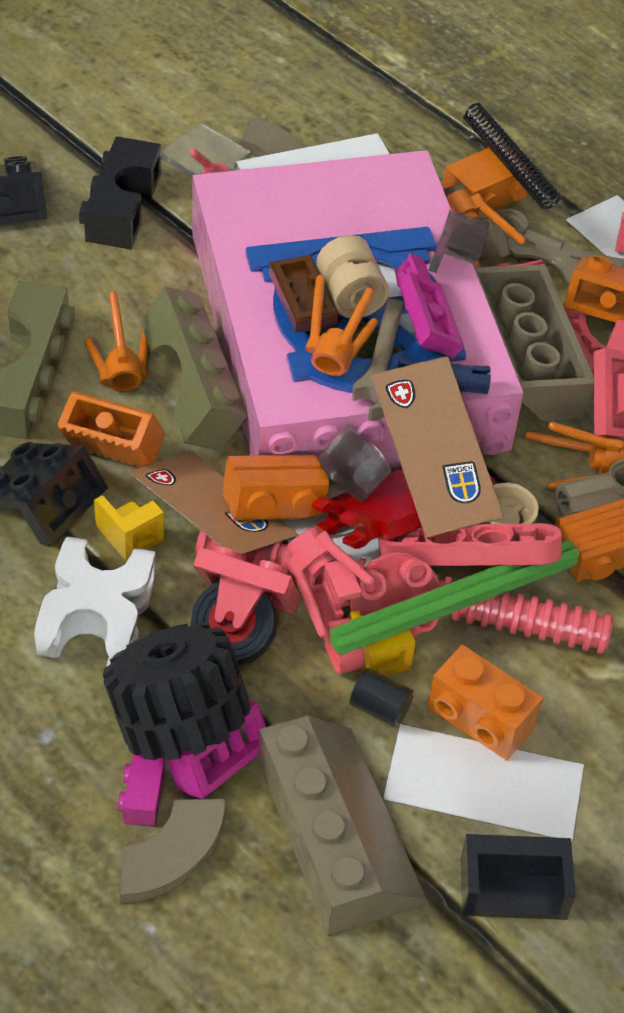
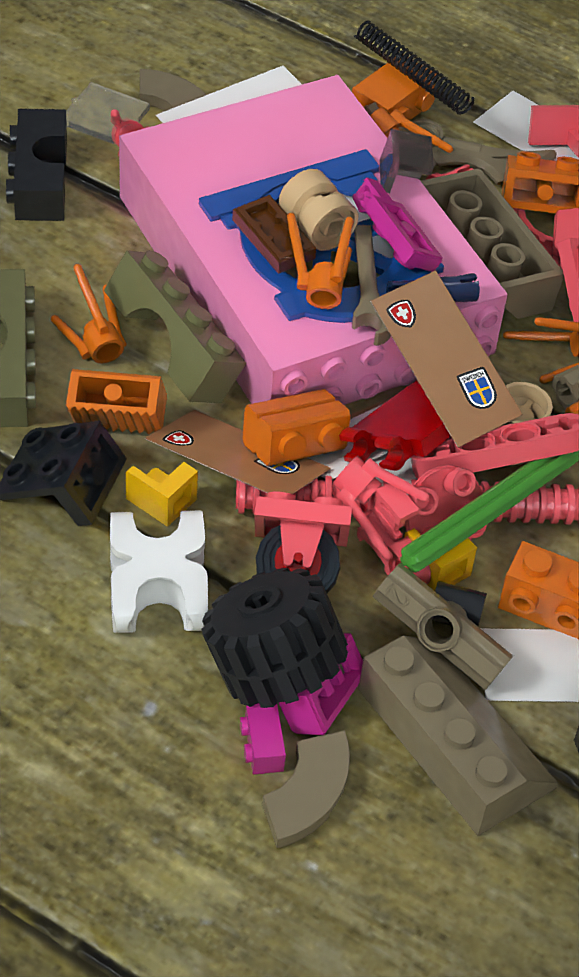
camera: 15 degrees left, 0 degrees up
clear smoke panel [318,424,392,503] -> none
none -> dark tan piece [372,563,513,690]

